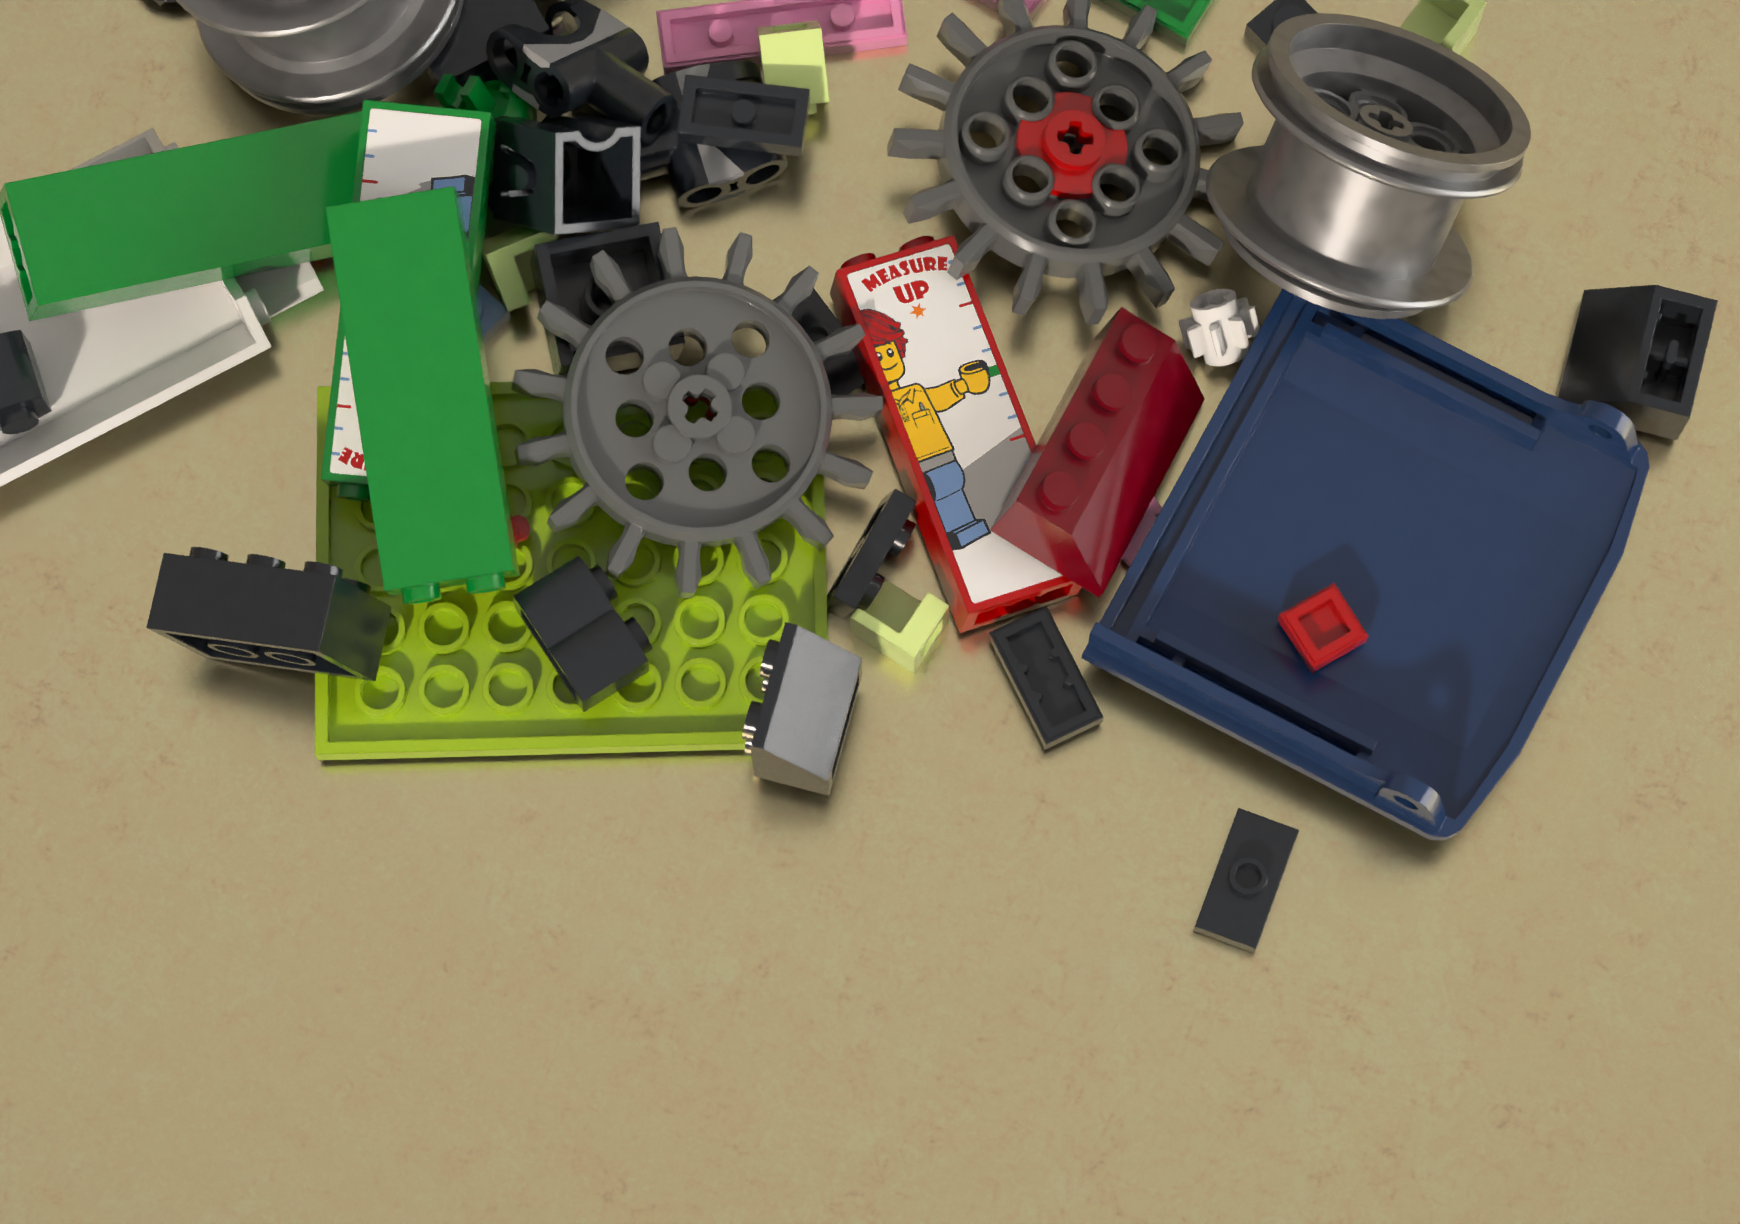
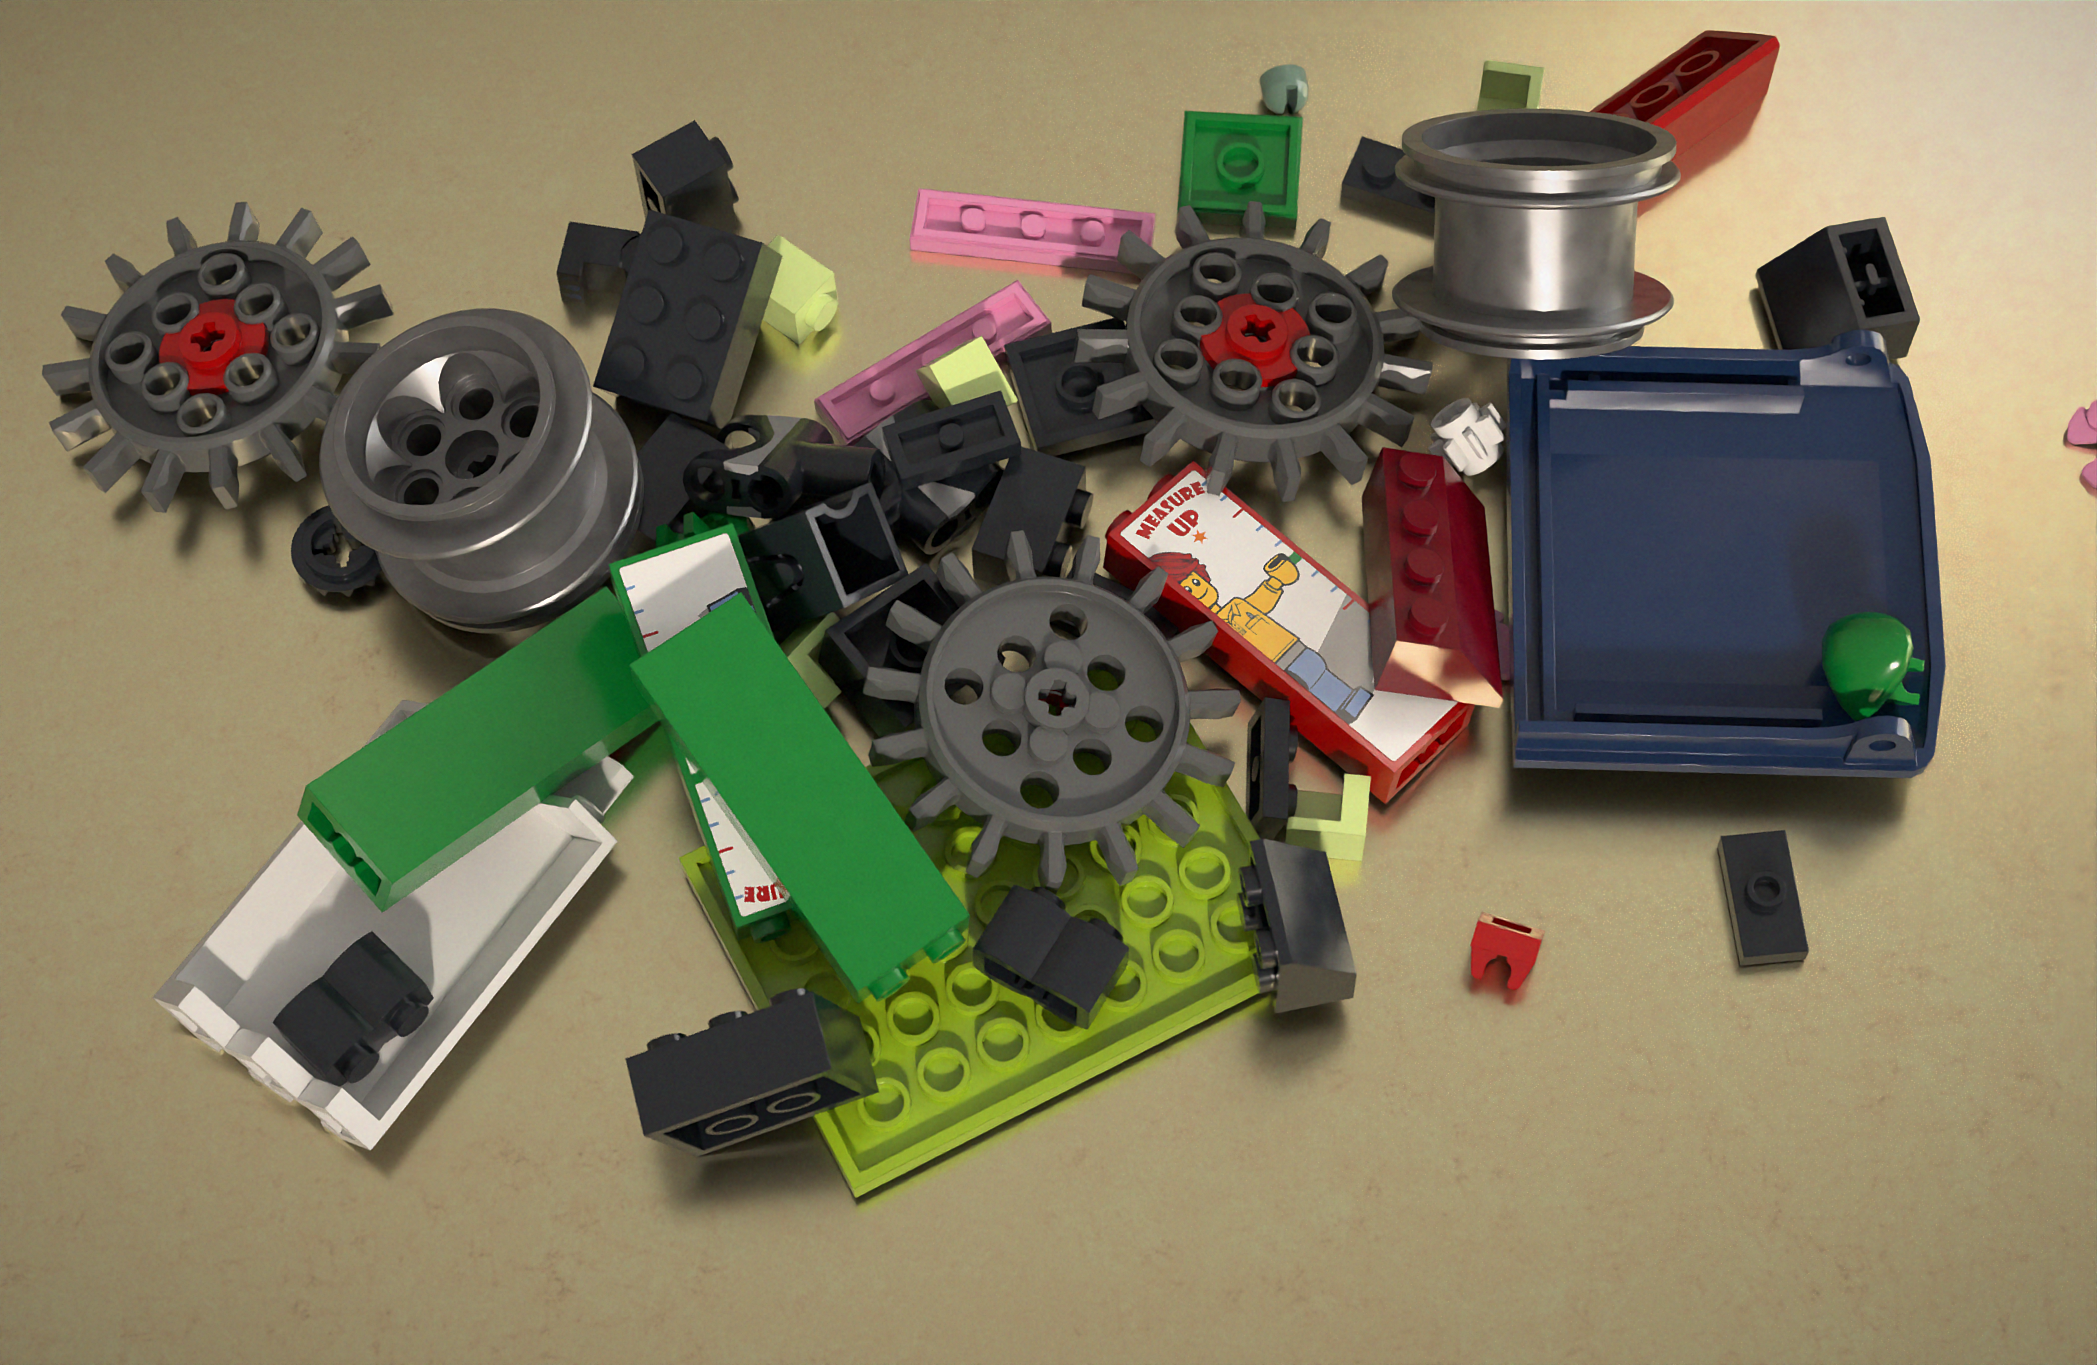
camera: 25 degrees left, 10 degrees down
black plate [989,605,1104,749] -> none
red tile [1278,583,1368,674] -> none
none -> black brick [971,446,1093,586]
none -> black plate [1004,318,1156,456]
none -> red tile [1470,911,1545,990]
none -> red slope [1589,29,1780,161]
none -> green piece [1821,612,1925,722]

